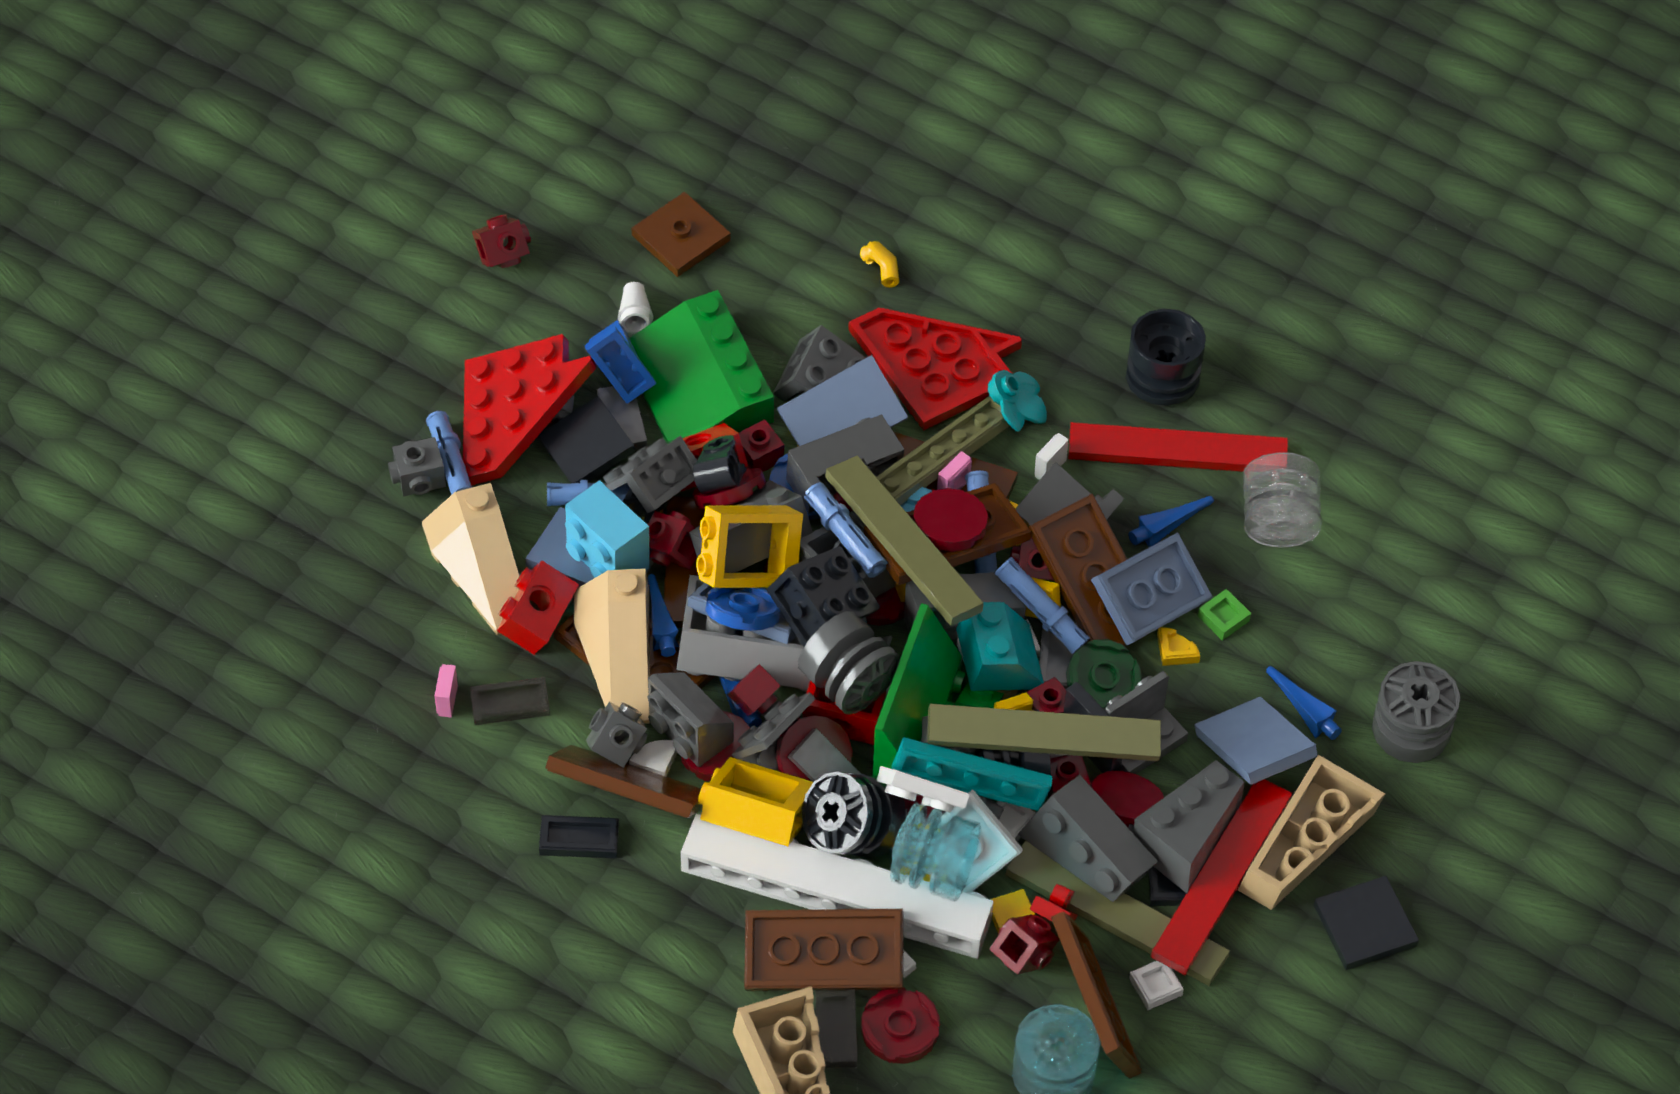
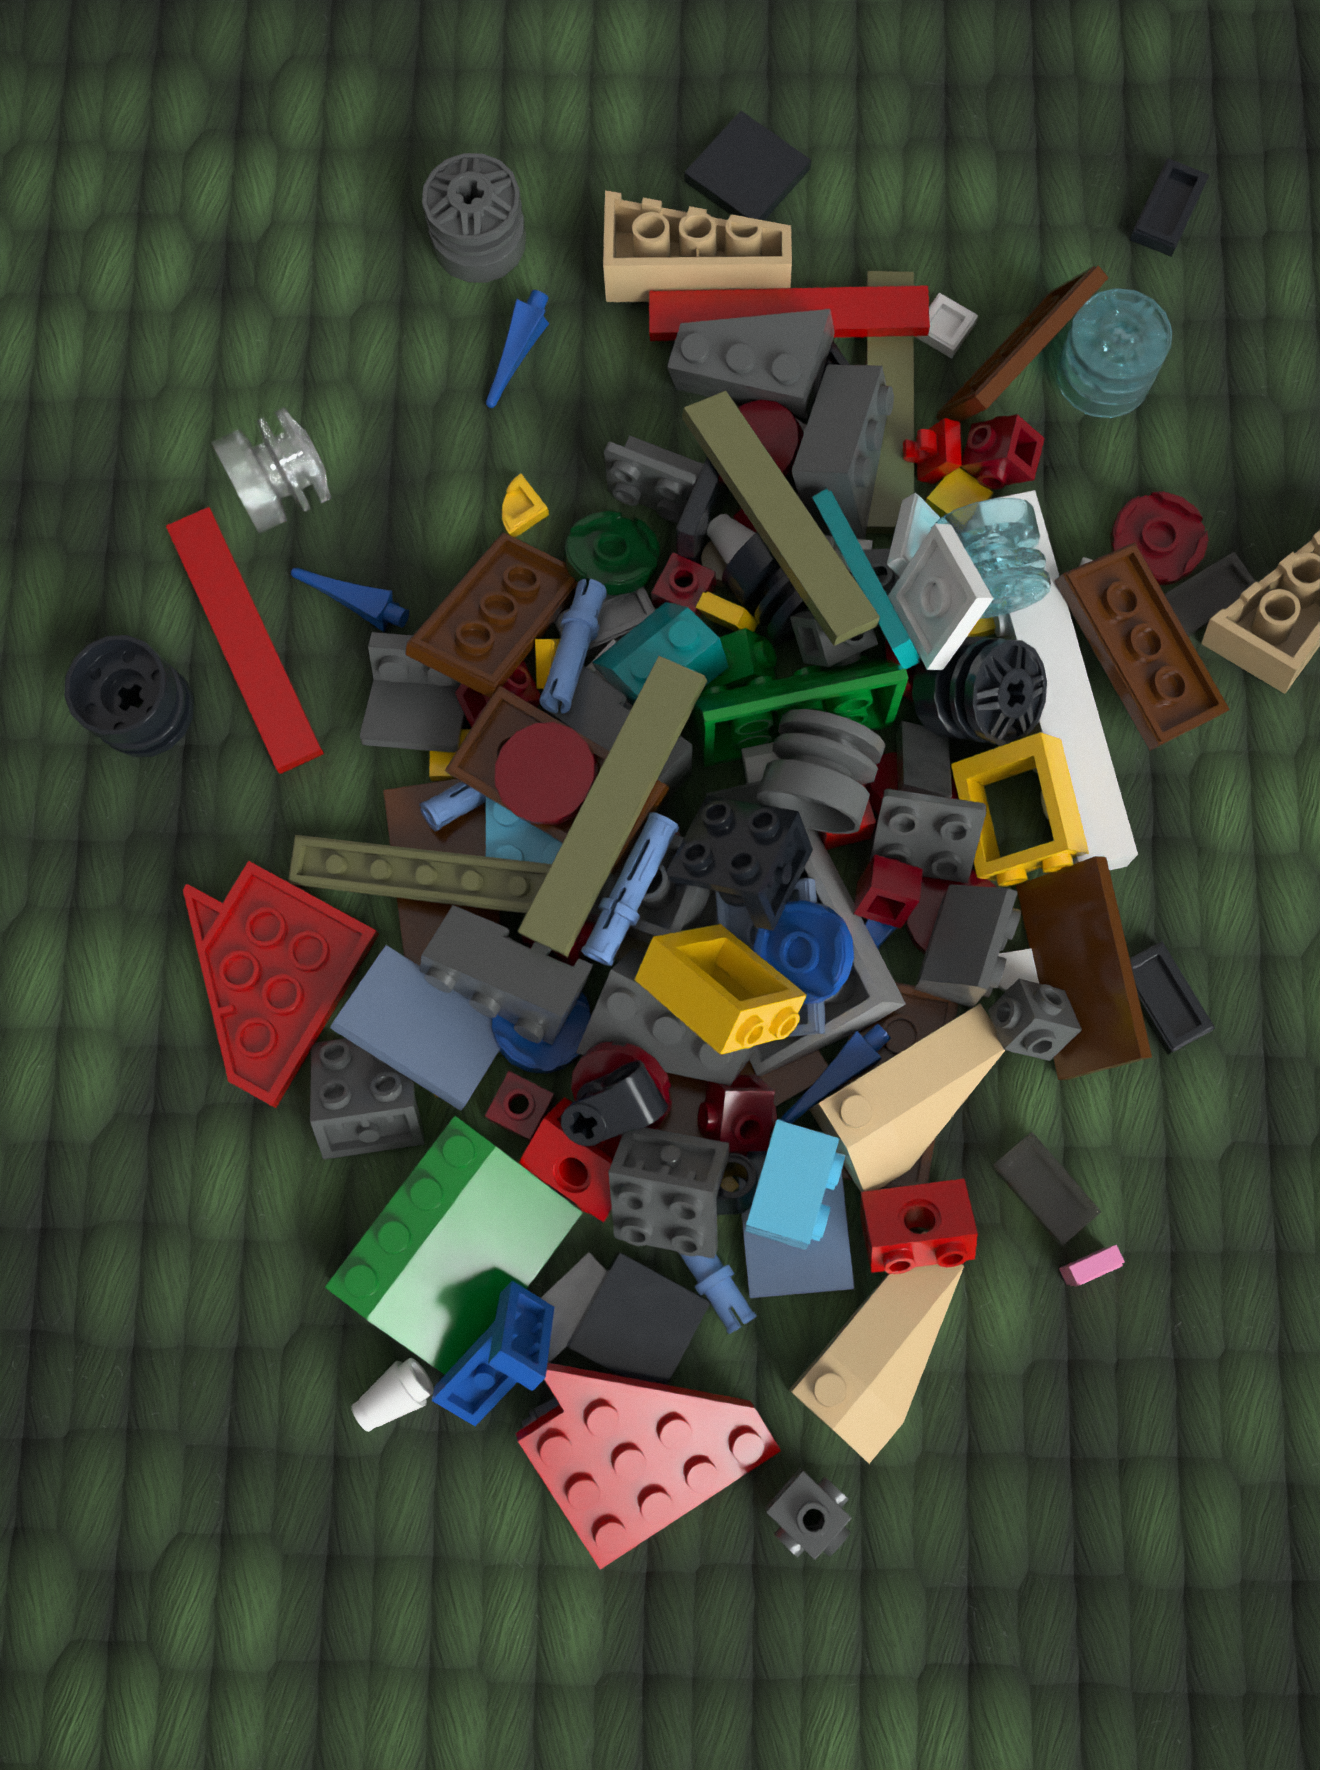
camera: 115 degrees left, 20 degrees up
medium blue pin [426,411,472,495] -> none
dark red brick [472,214,531,268] -> none
reddish brown plate [631,191,731,277] -> none
yellow arm [860,241,899,288] -> none
bright pink tile [937,451,972,490] -> none
teal plate [988,370,1047,432] -> none
white tile [1034,433,1069,480] -> none
sand blue tile [1091,532,1213,645] -> none
sand blue tile [1194,697,1318,785] -> none
bright green tile [1198,589,1251,641] -> none

